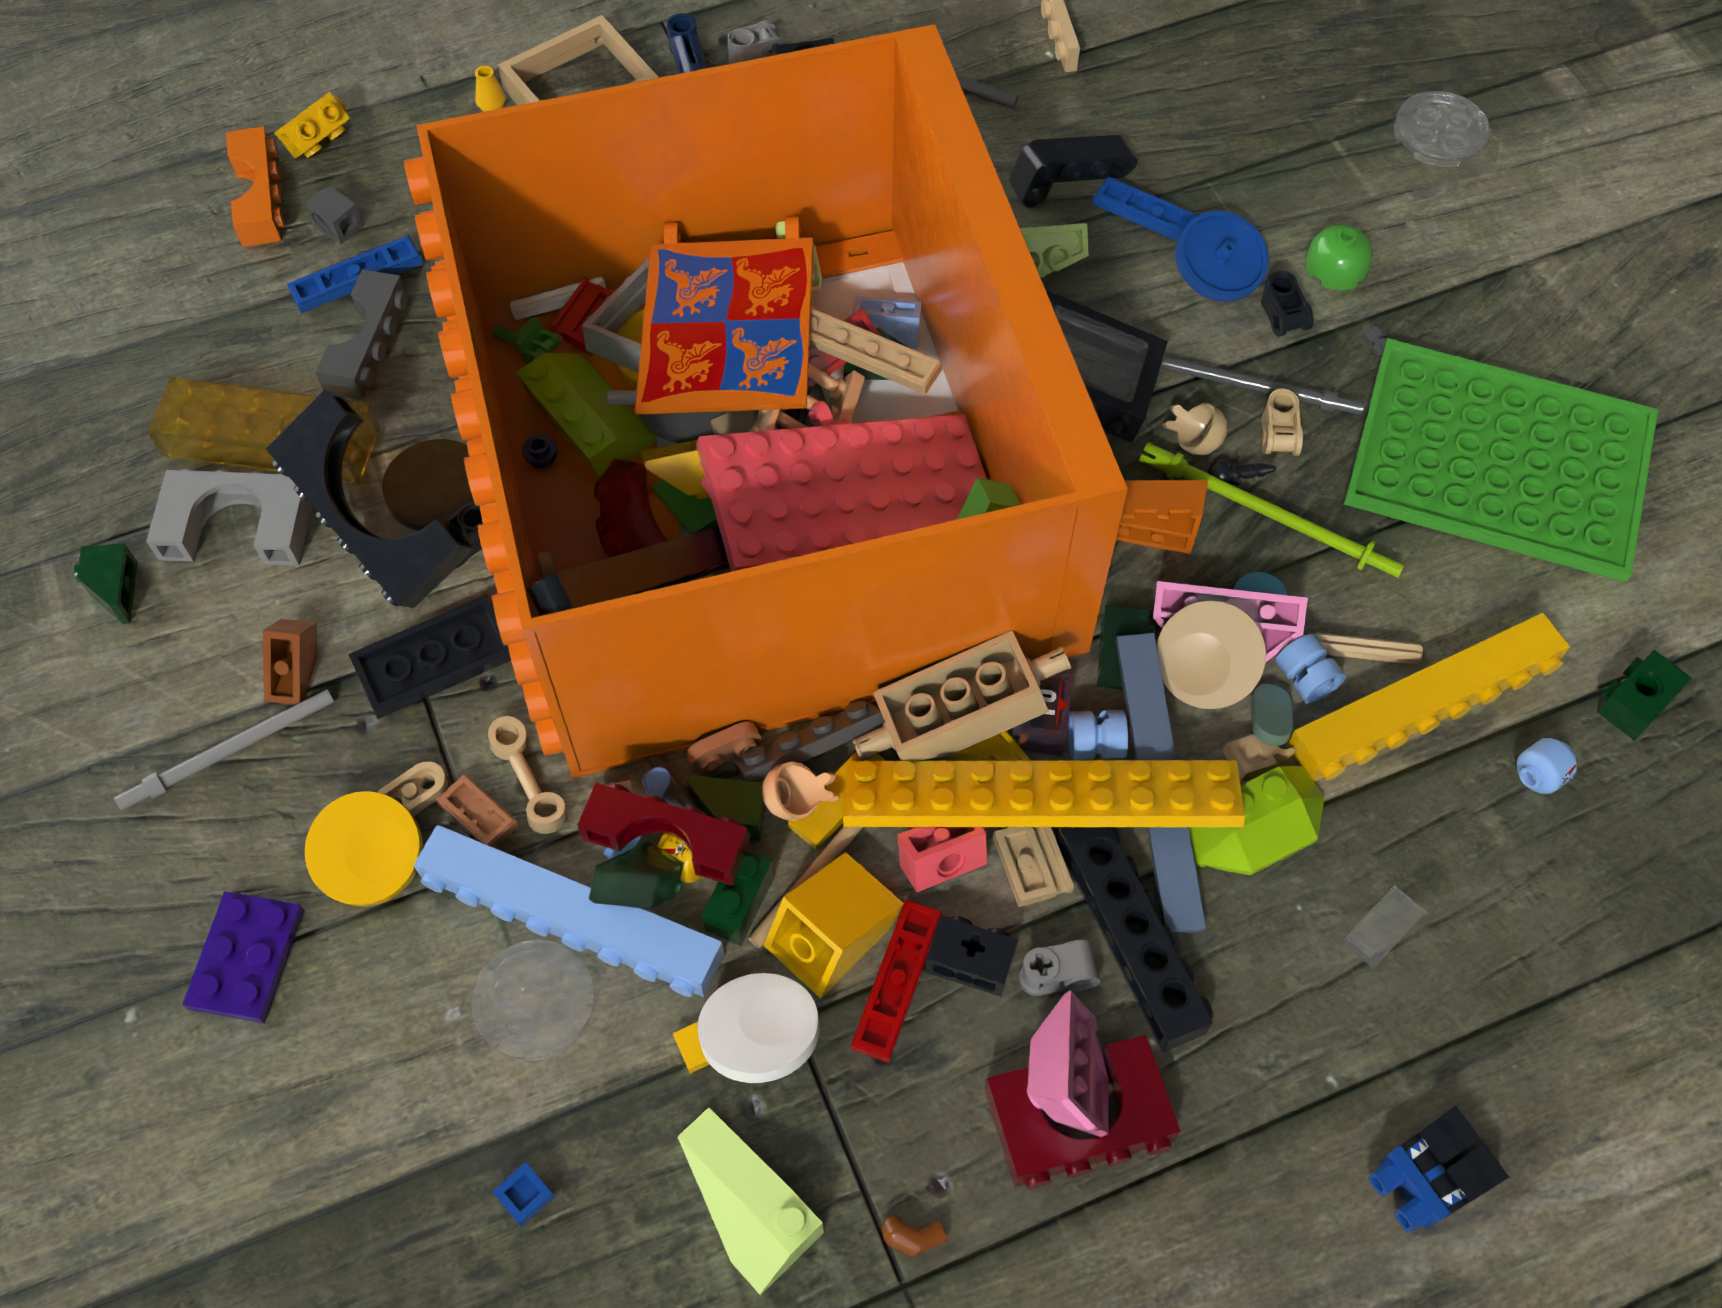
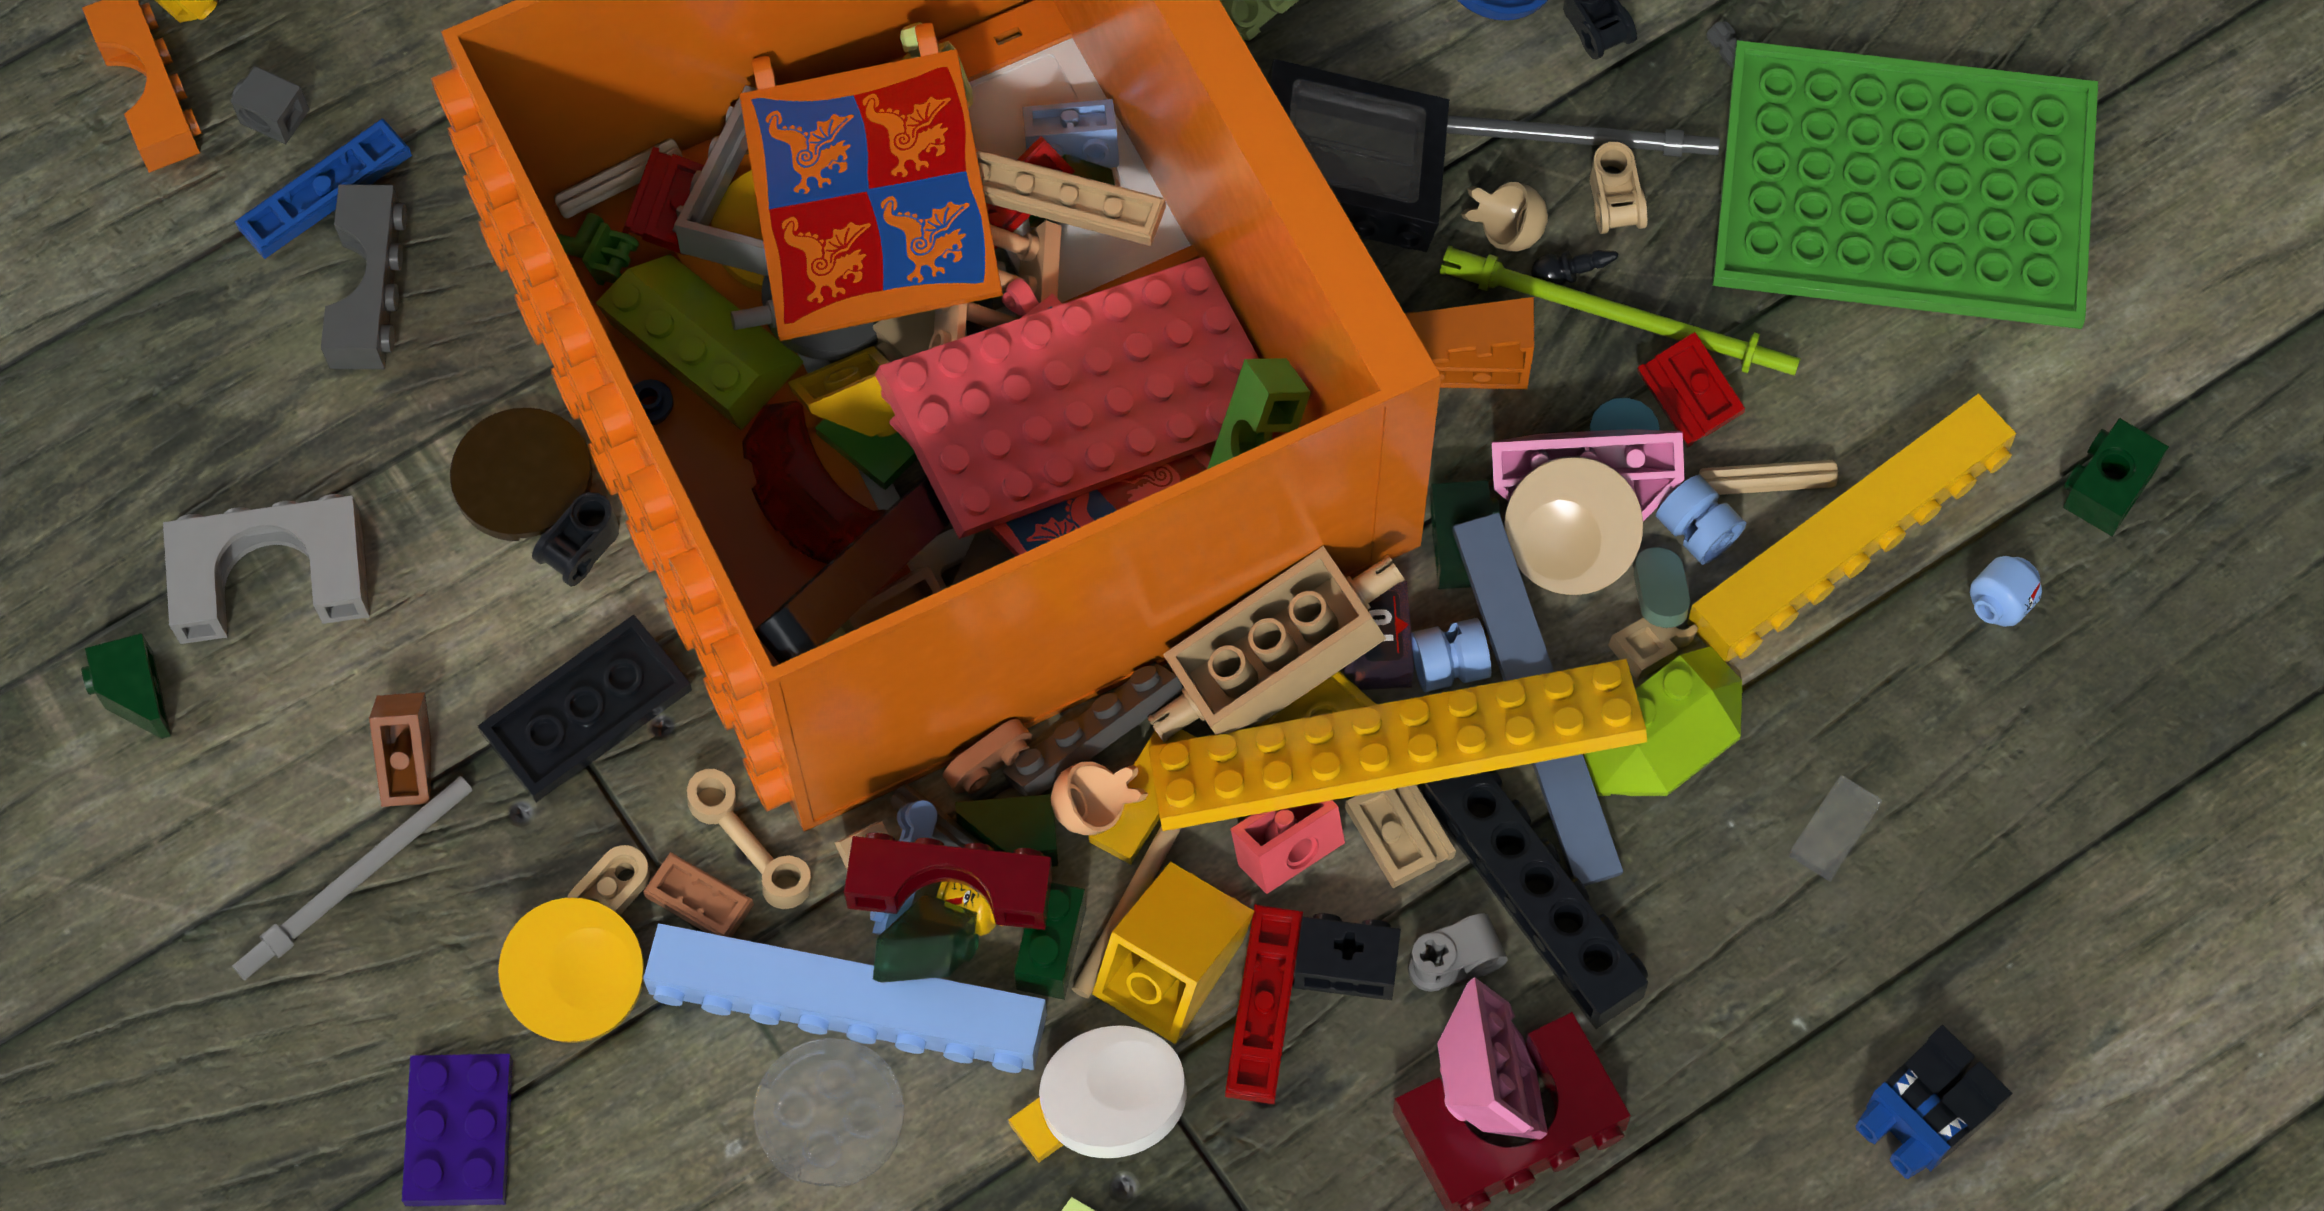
camera: 10 degrees left, 5 degrees up
clear yellow brick [147,376,380,483] -> none
black arch [266,389,474,608] -> none
none -> red plate [1637,332,1745,448]

